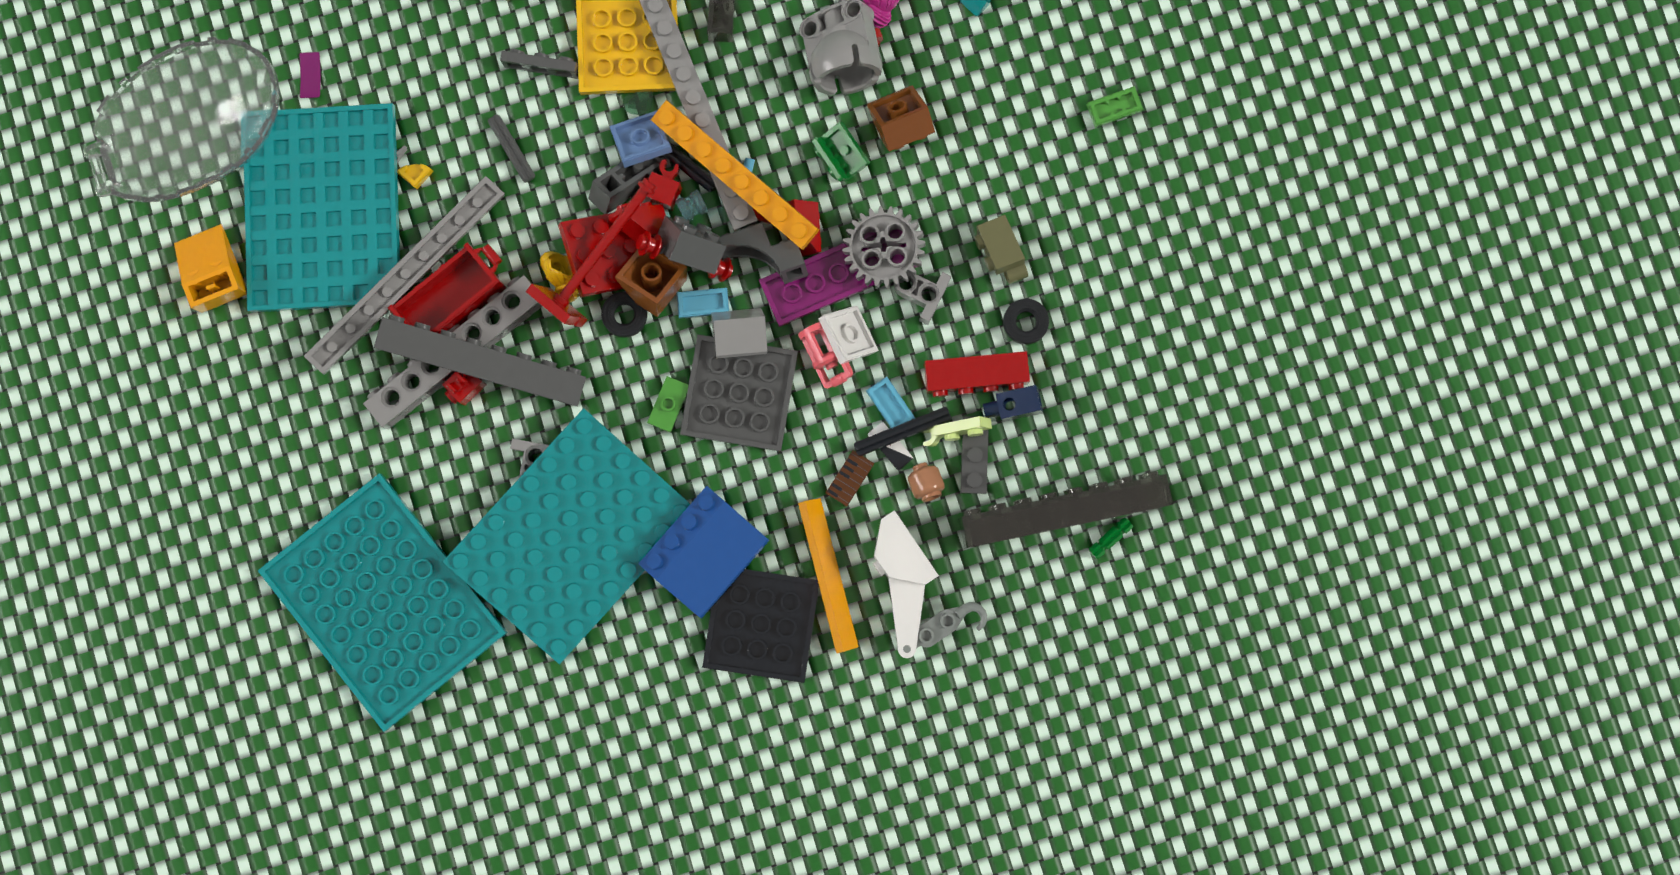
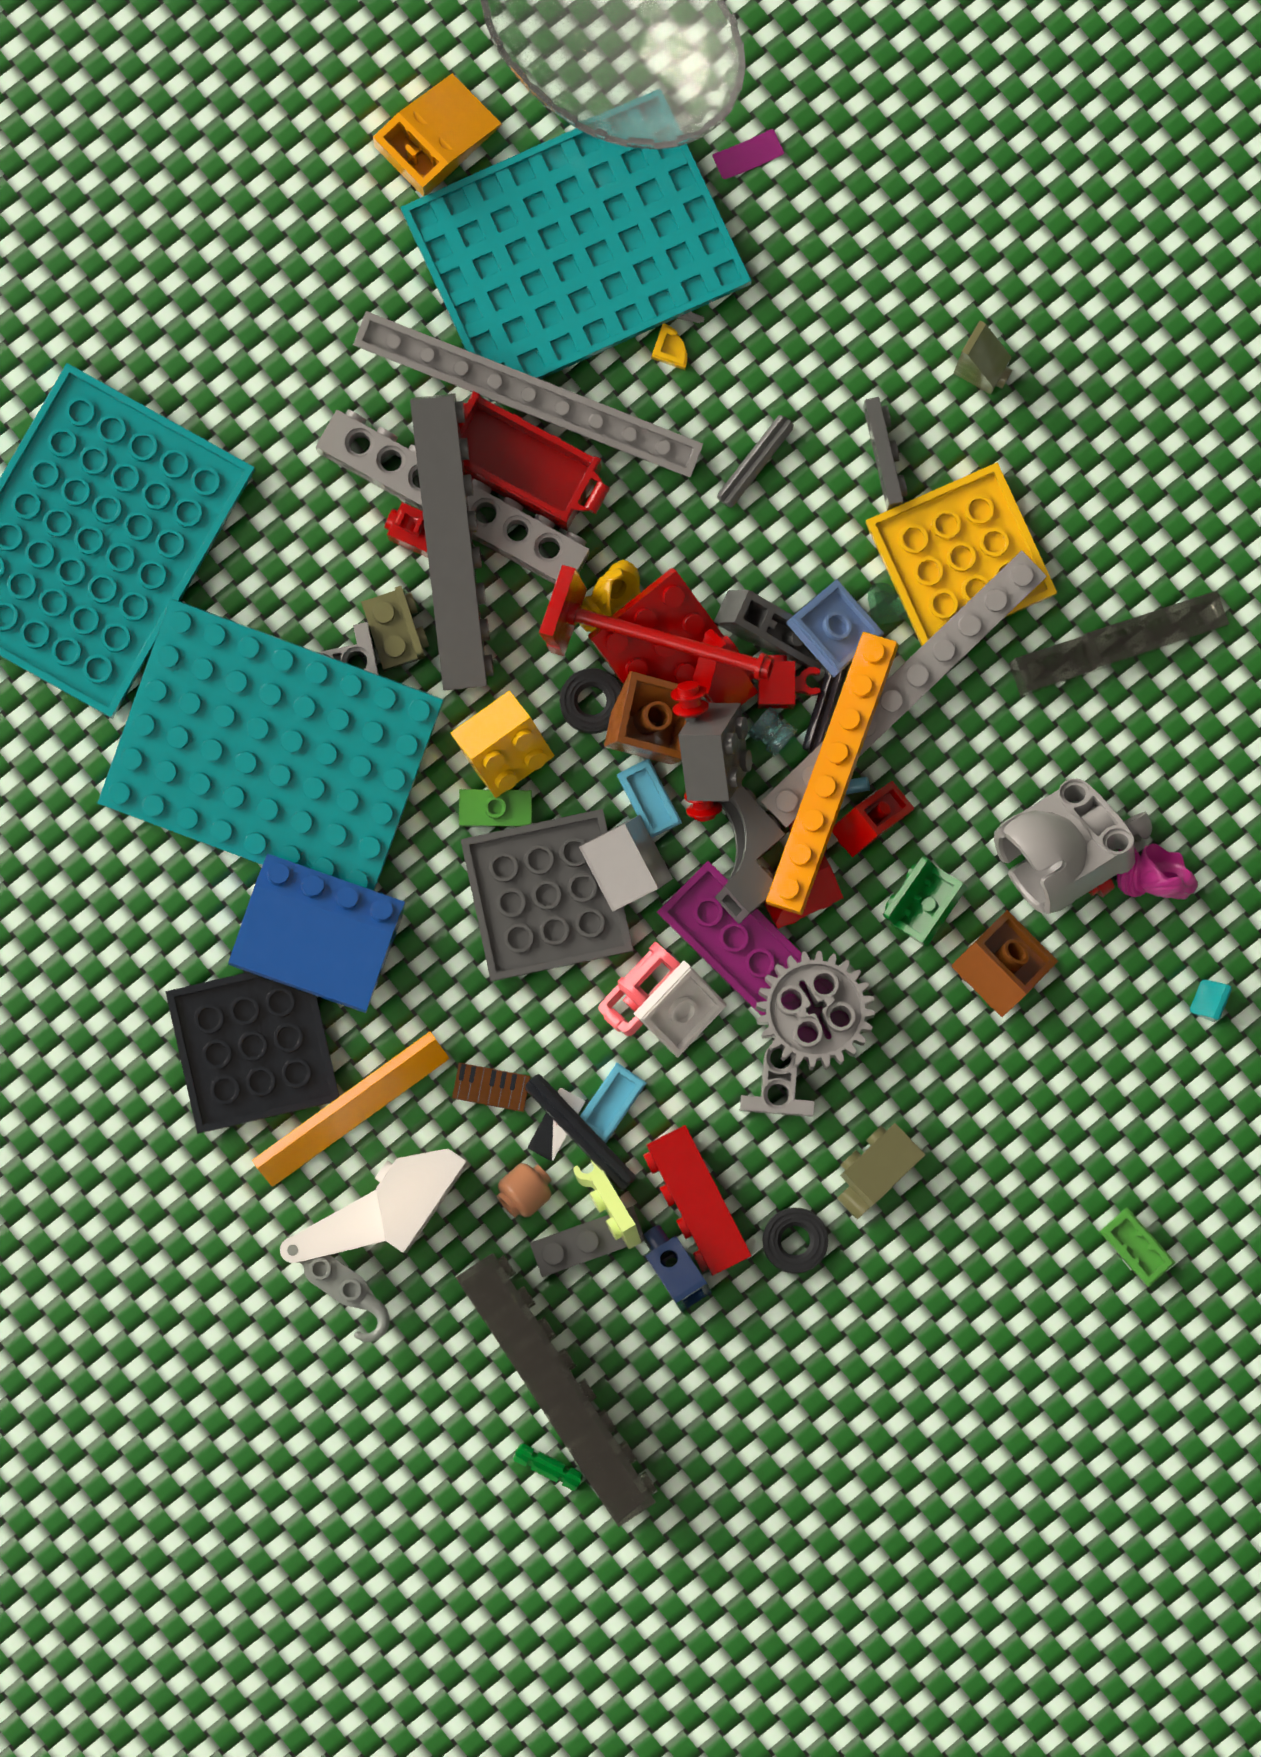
camera: 65 degrees right, 0 degrees up
none -> olive bracket [361,586,429,672]
none -> yellow brick [450,690,554,798]
none -> red slope [832,781,915,857]

